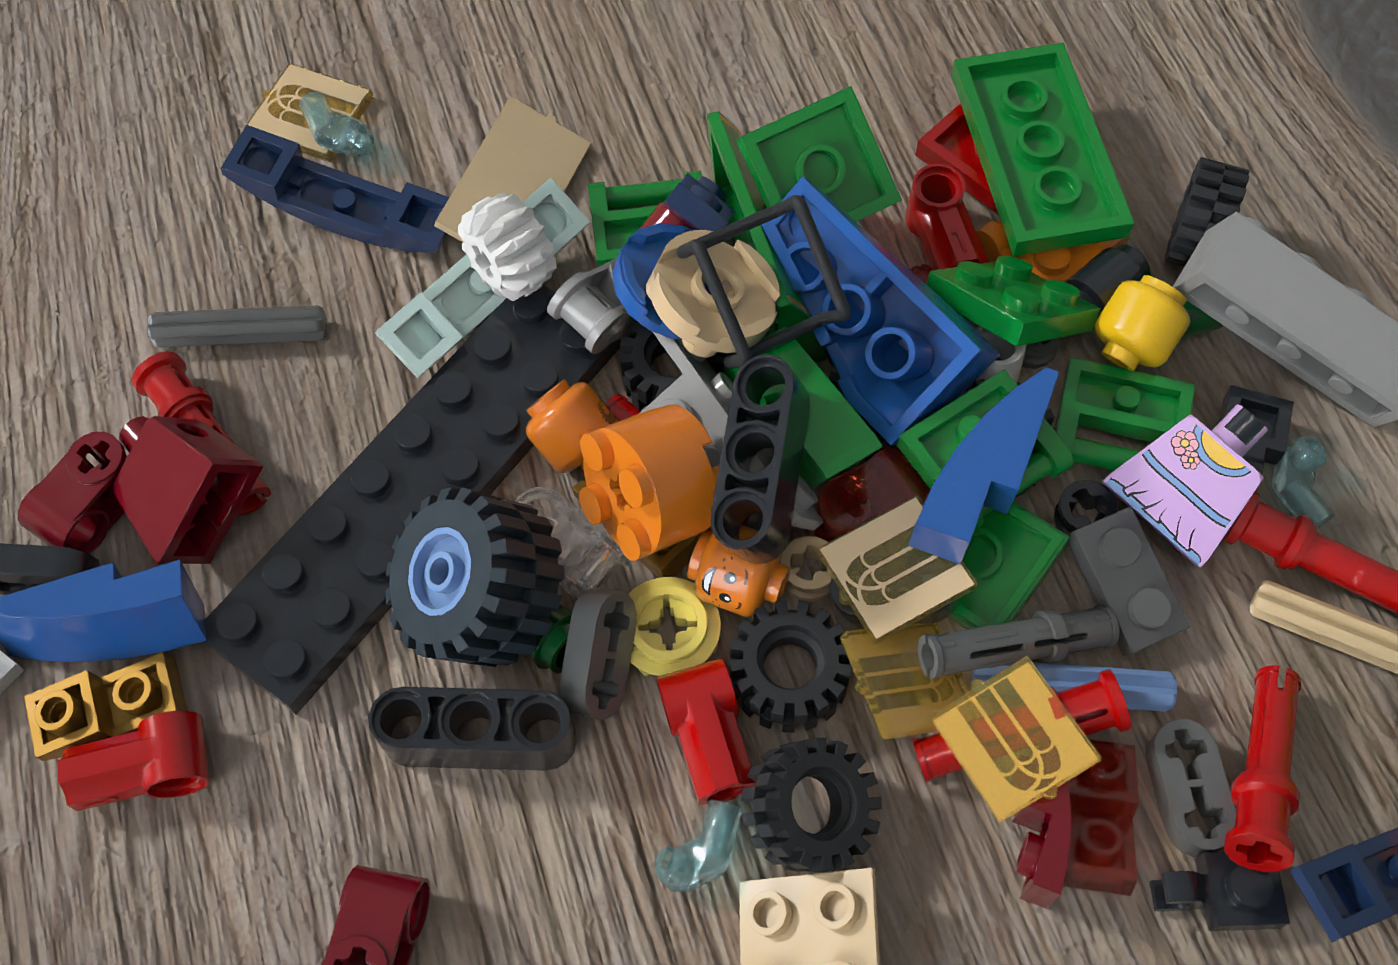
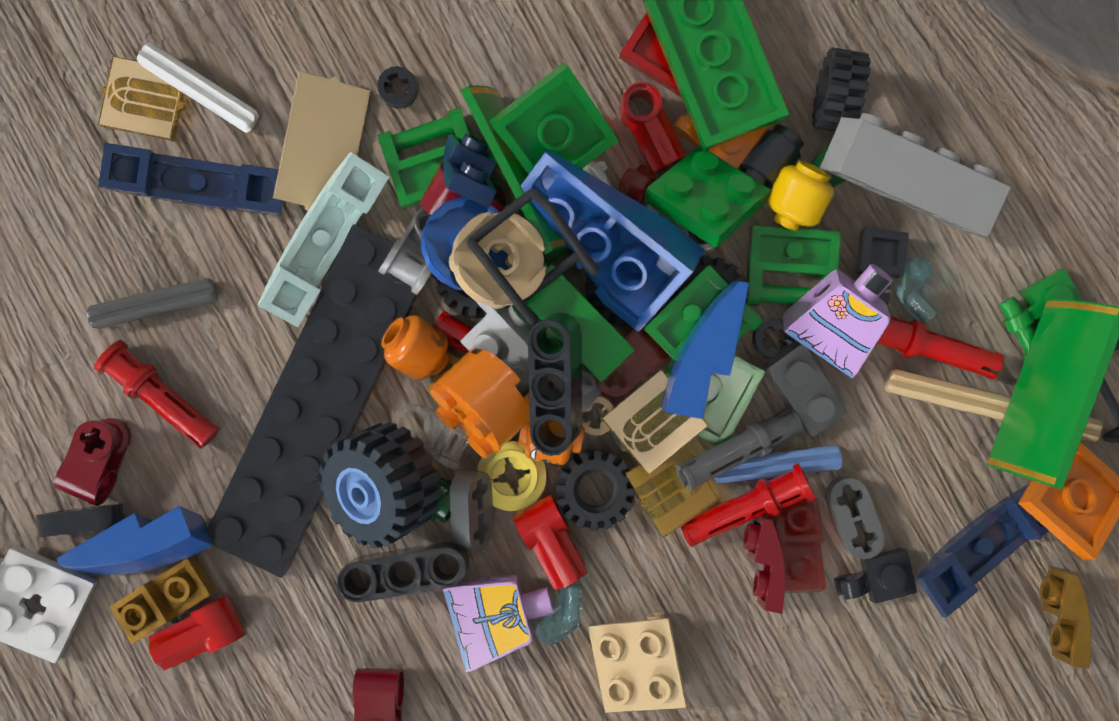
camera: 10 degrees left, 25 degrees up
dark red torso [114,416,264,564] -> none
clear light blue arm [299,92,375,157] -> none
white gear [458,192,557,301] -> none
black tyre [741,738,882,872] -> none
clear yellow piece [929,656,1101,823] -> none
red pin [1224,665,1302,872] -> none
none -> white axle [137,43,259,132]
none -> black bush [377,66,418,109]
none -> torso [443,574,554,673]

